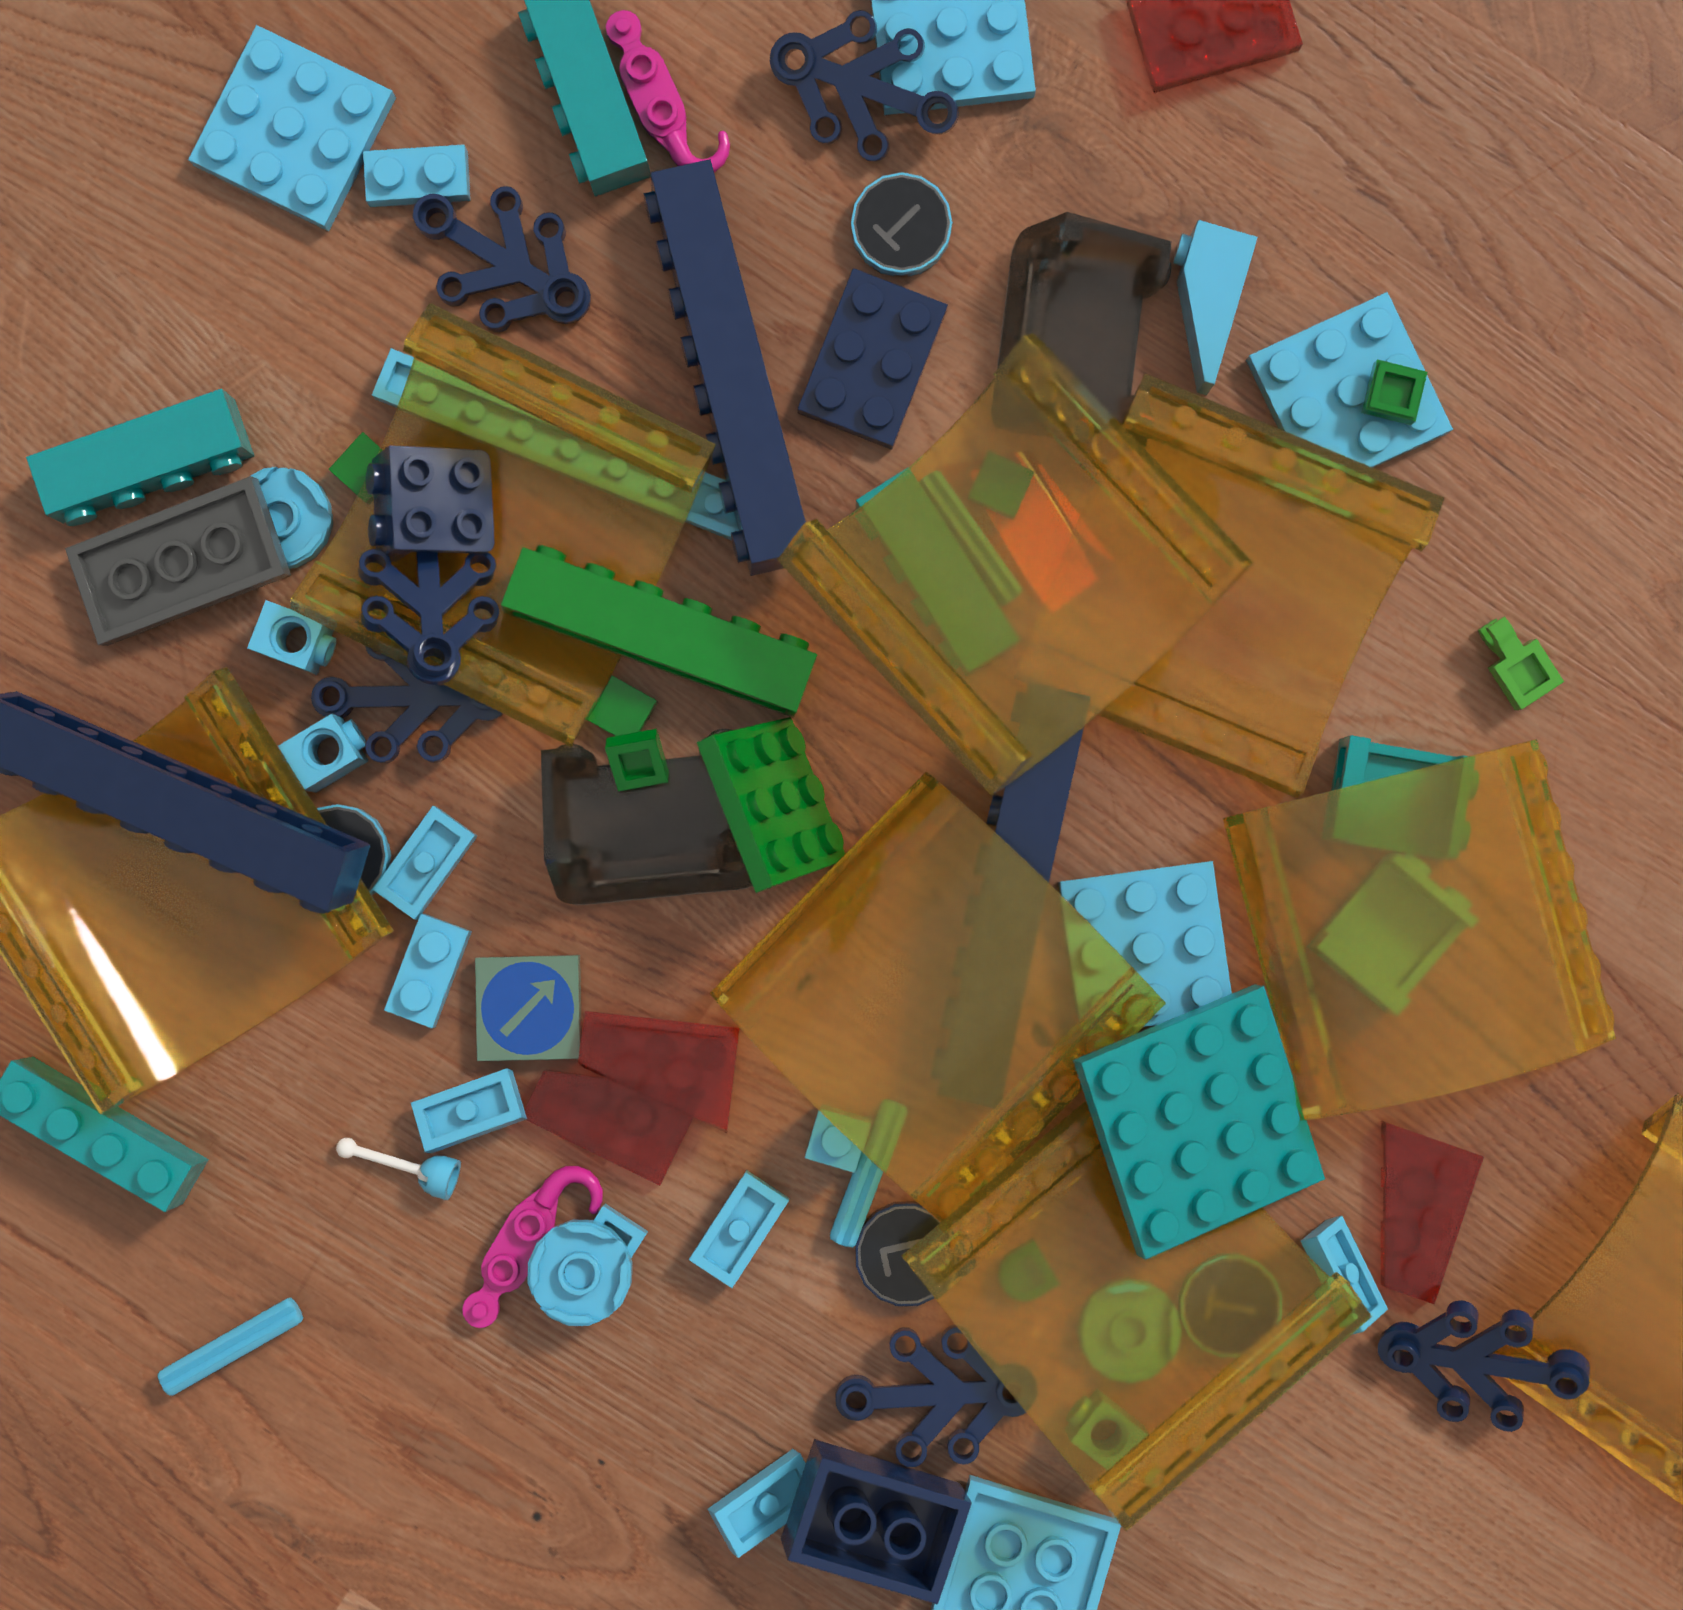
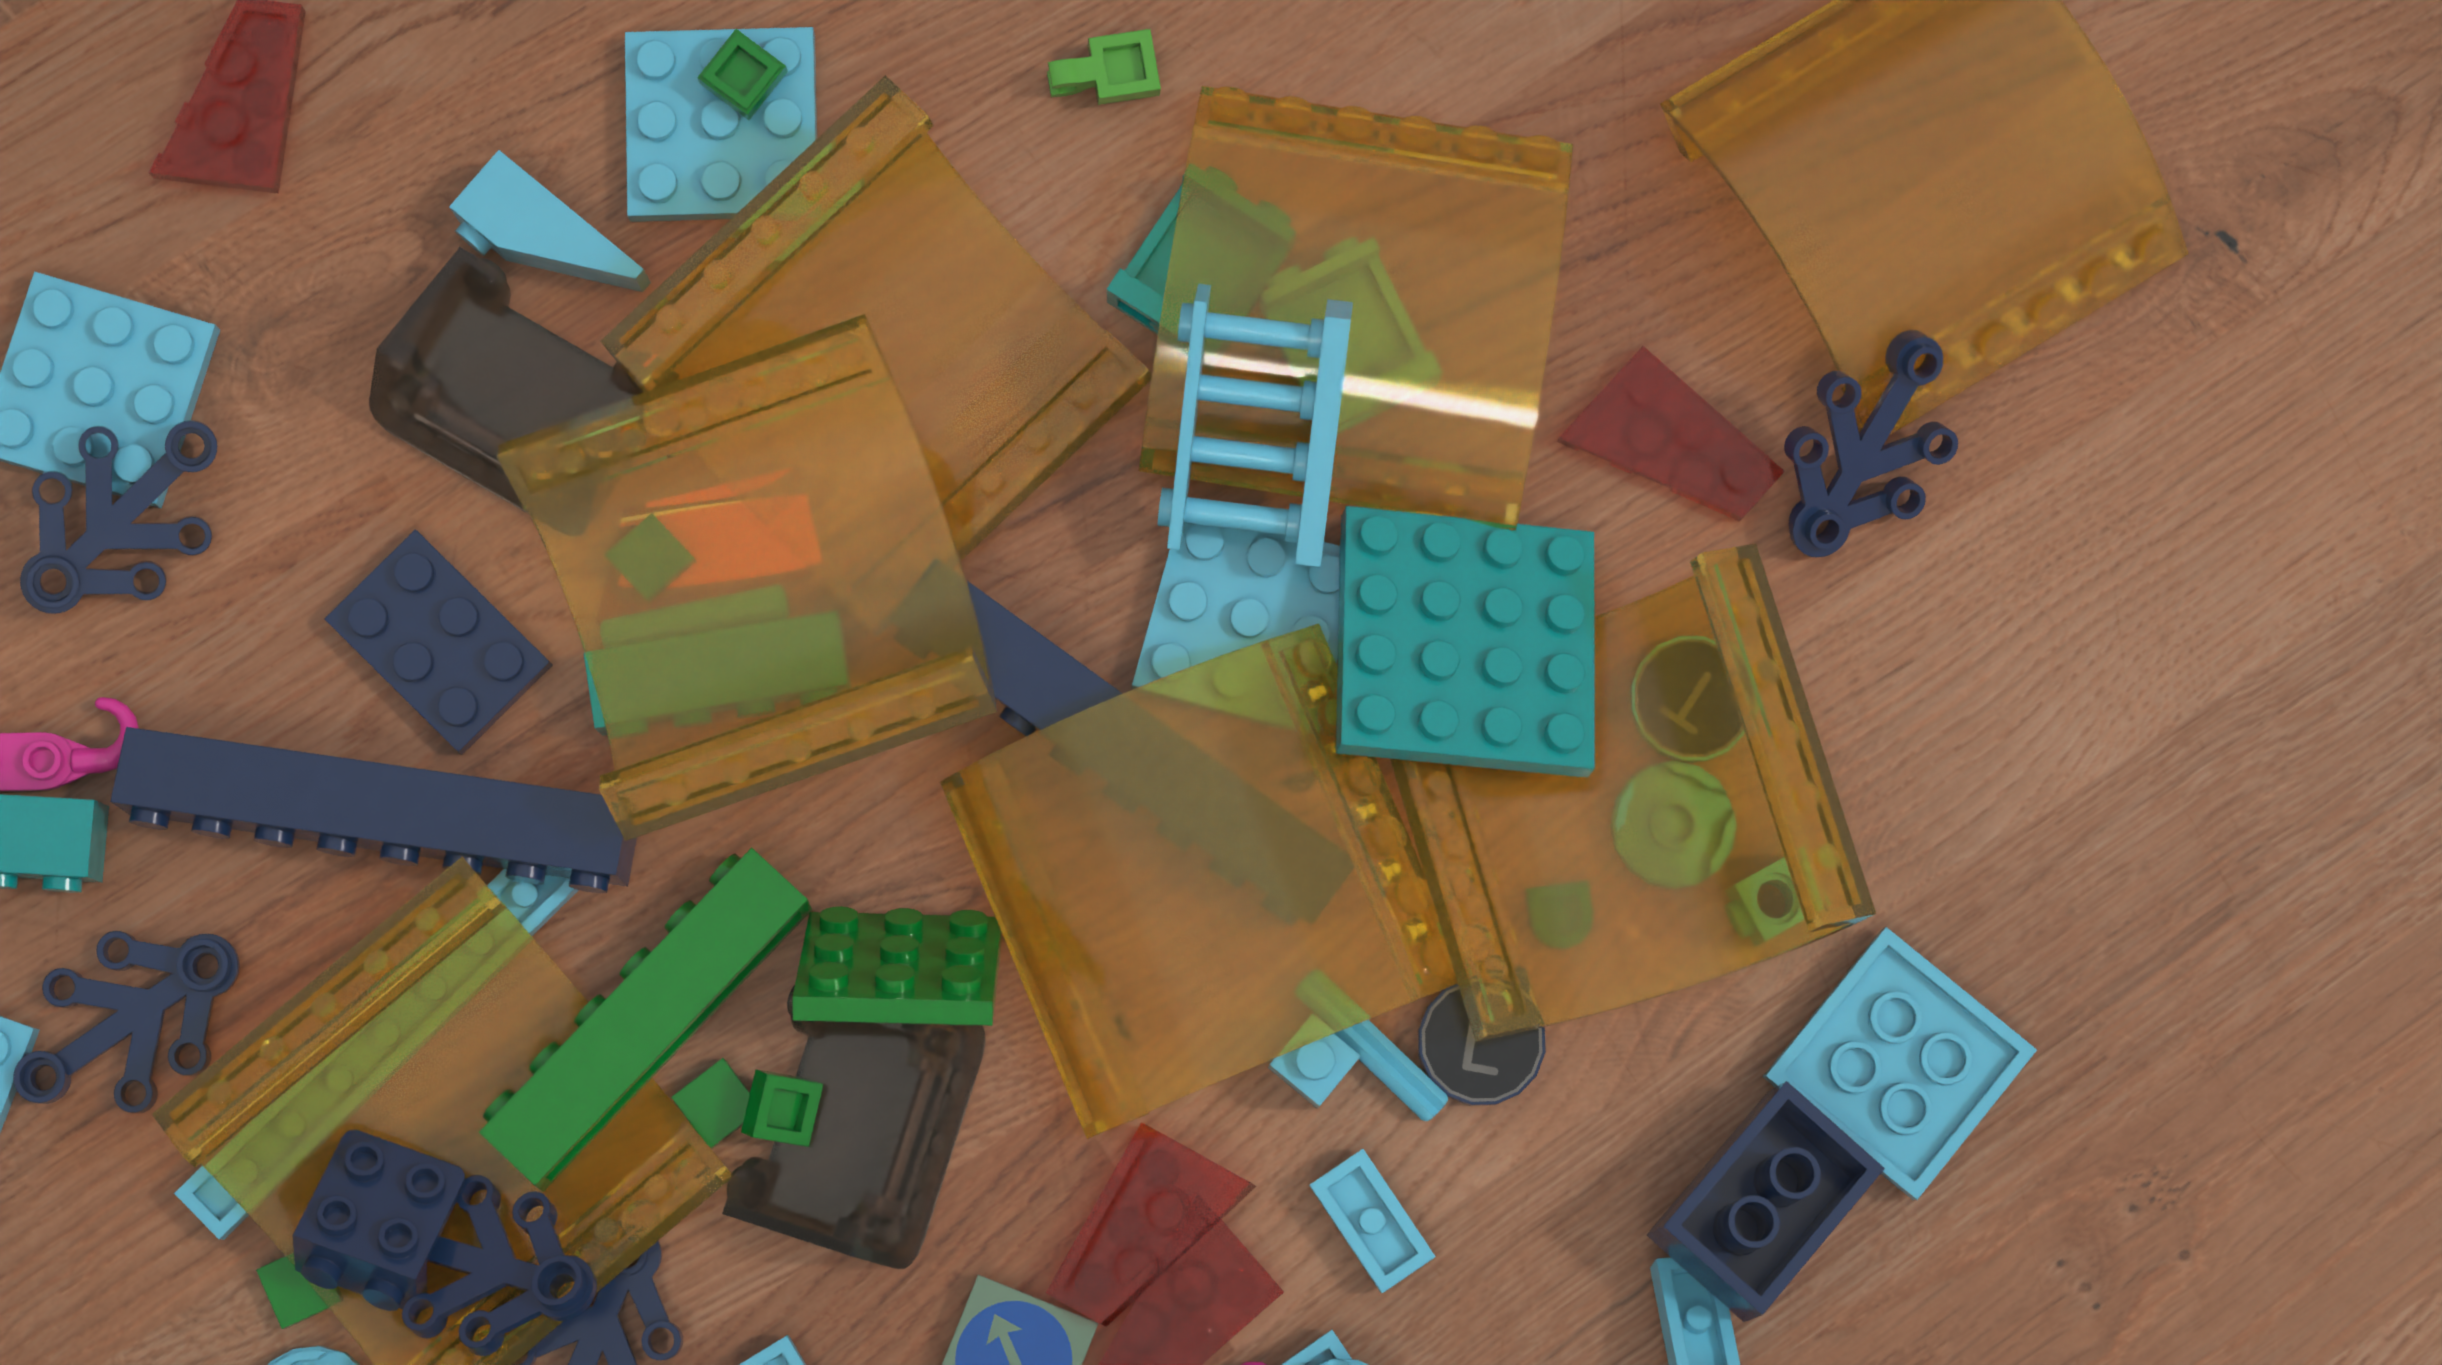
camera: 75 degrees left, 5 degrees down
dark blue plant [835,1324,1038,1467] -> none
black tile [851,172,953,276] -> none
medium azure plate [1301,1216,1388,1336] -> none
none -> medium azure fence [1158,283,1353,567]

